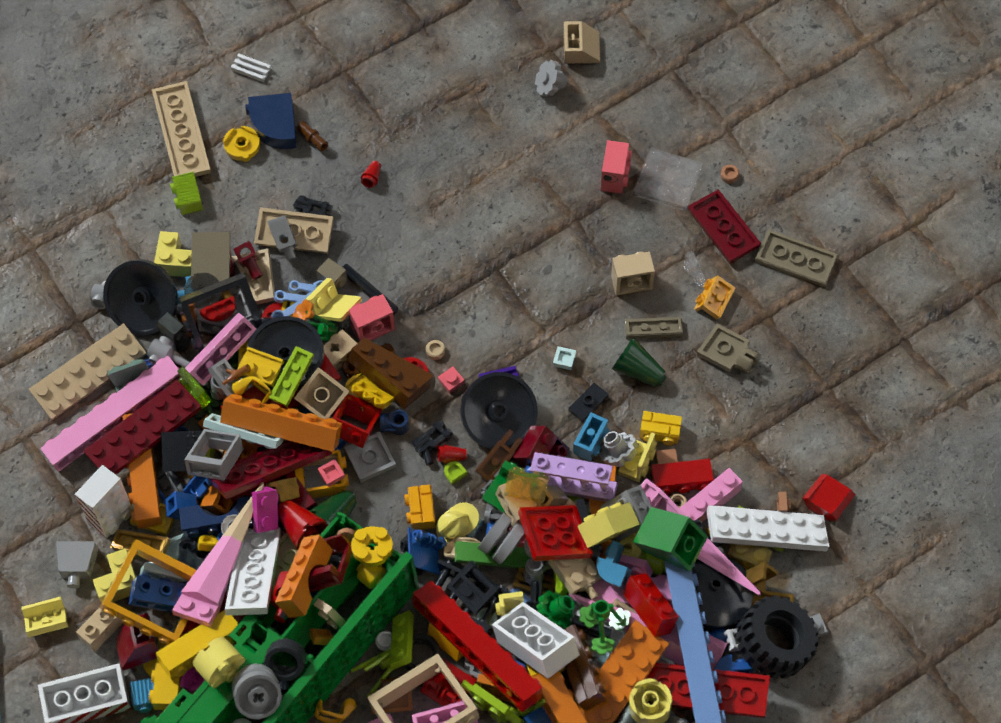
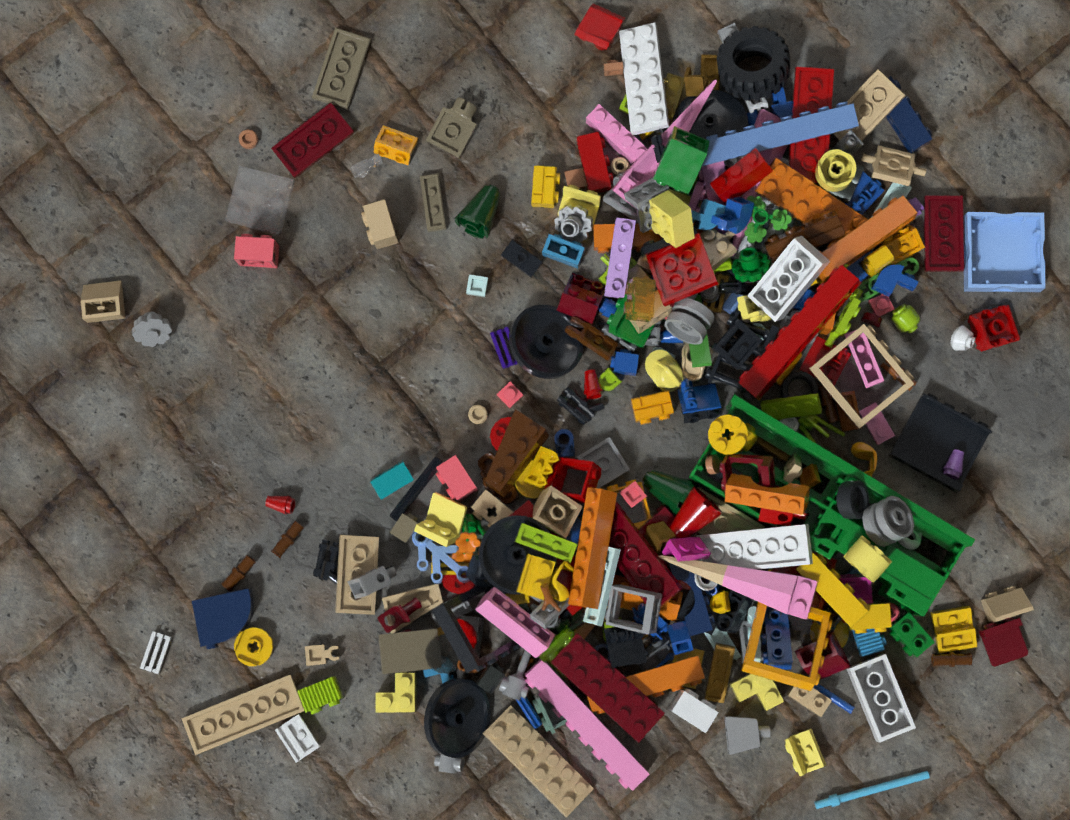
camera: 90 degrees left, 20 degrees up
none -> reddish brown pin [271,521,304,558]
none -> white plate [275,714,321,763]
none -> tan plate [305,644,340,666]
none -> teal hinge [370,460,414,500]
none -> blue brick [610,349,639,376]
none -> blue brick [711,197,754,234]
none -> blue bar [804,675,854,714]

